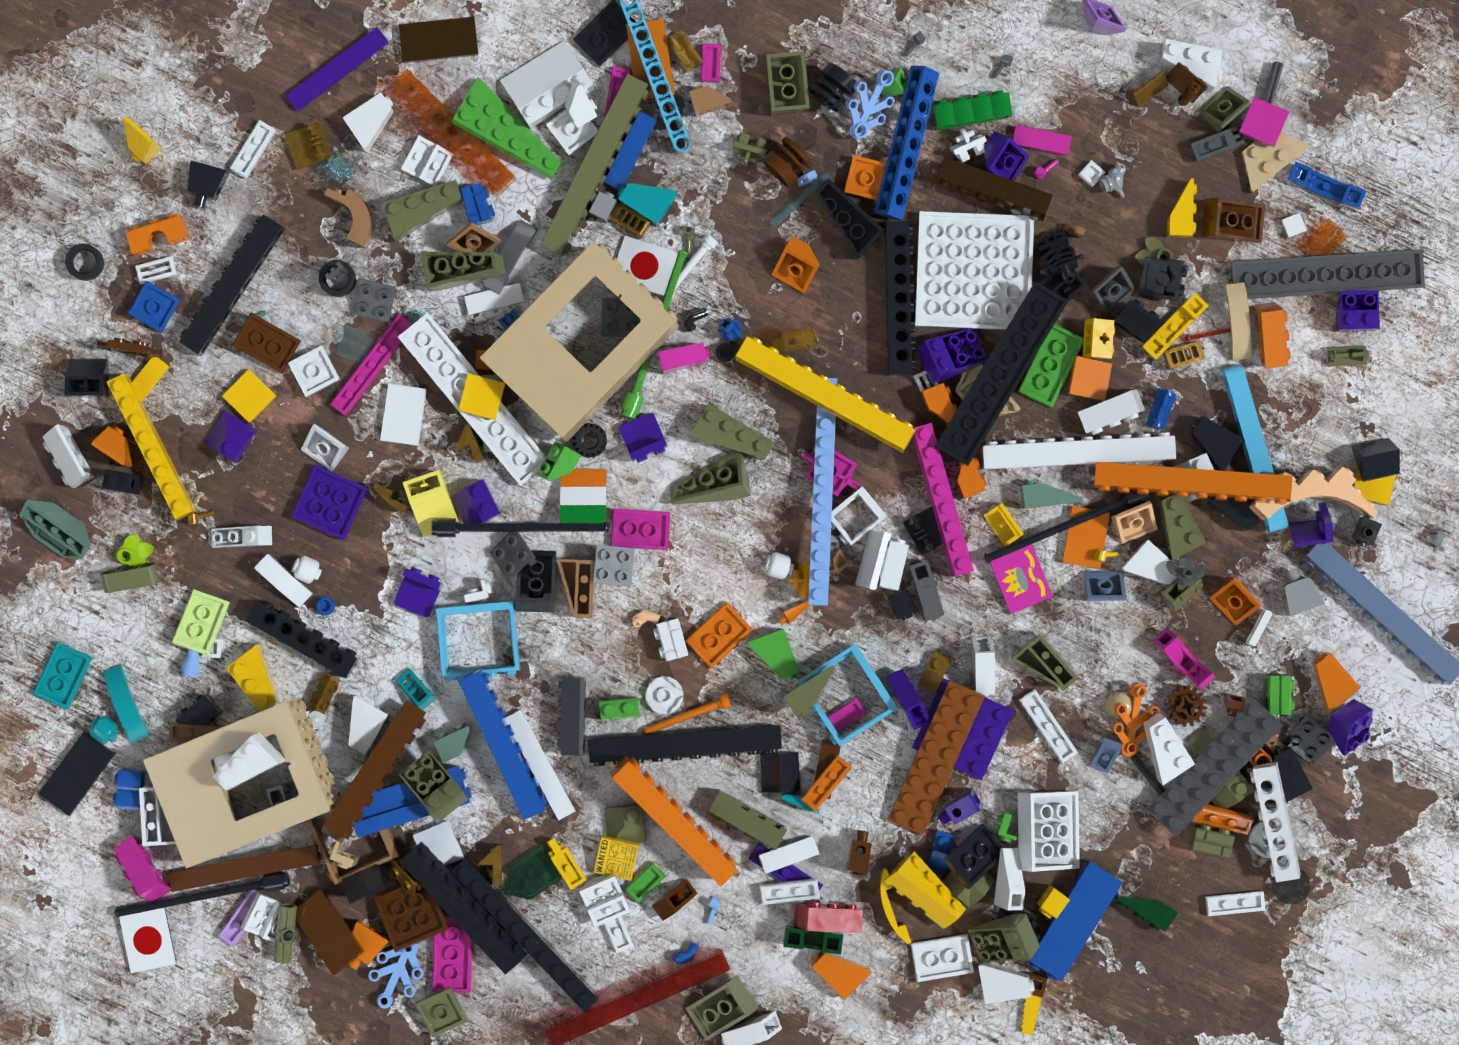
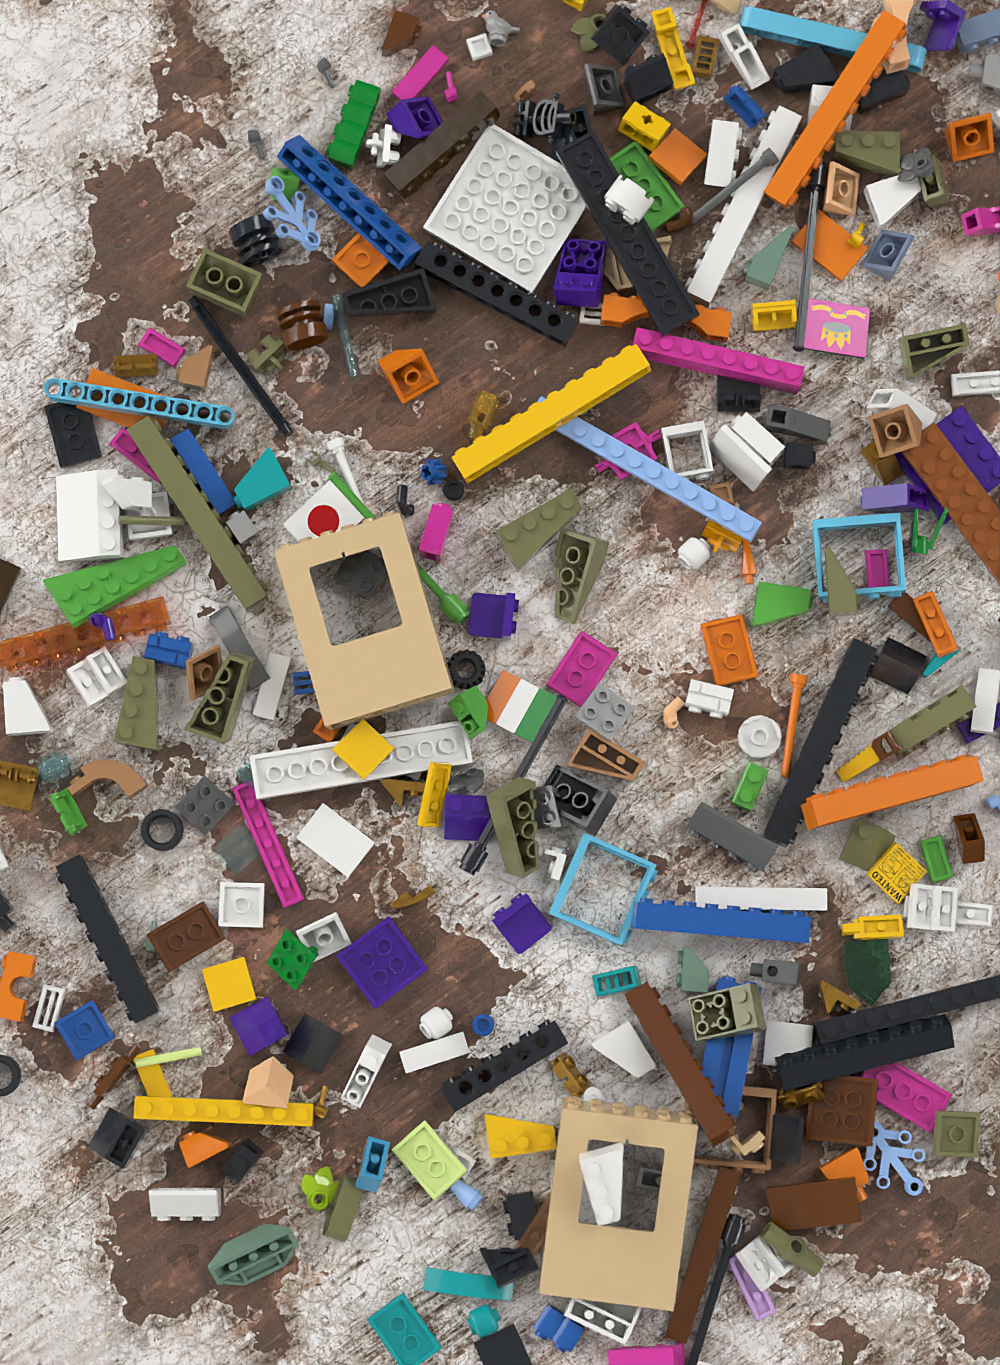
camera: 60 degrees left, 5 degrees down
dark grey tile [325,262,348,285] -> none
light yellow slope [403,470,459,538] -> none
pearl gold slope [609,203,651,239] -> none
none -> bright green hinge [50,787,88,835]
none -> dark purple arm [89,613,116,641]
none -> olive bar [118,516,184,525]
none -> yellowish green bar [135,1047,202,1068]
none -> black piece [188,296,293,438]
none -> light nougat slope [243,1056,294,1108]
none -> green hinge [266,929,318,991]
none -> black slope [283,1013,343,1073]
none -> dark azure brick [355,1136,390,1193]
none -> reddish brown slope [382,10,422,57]
none -> yellow tile [417,761,452,827]
none -> dark grey plate [448,768,484,794]
none -> black wing [479,1247,539,1289]
none -> olive wedge [486,777,539,879]
none -> white brick [604,175,654,225]
none -> reddish brown arm [665,207,693,233]
none -> dark grey piece [692,148,779,220]
none -> white slope [717,23,770,90]
none -> dark grey torso [750,959,802,986]
none -> yellow piece [836,730,903,782]
none -> medium nougat slope [868,404,922,458]
none -> green plant [910,508,948,554]

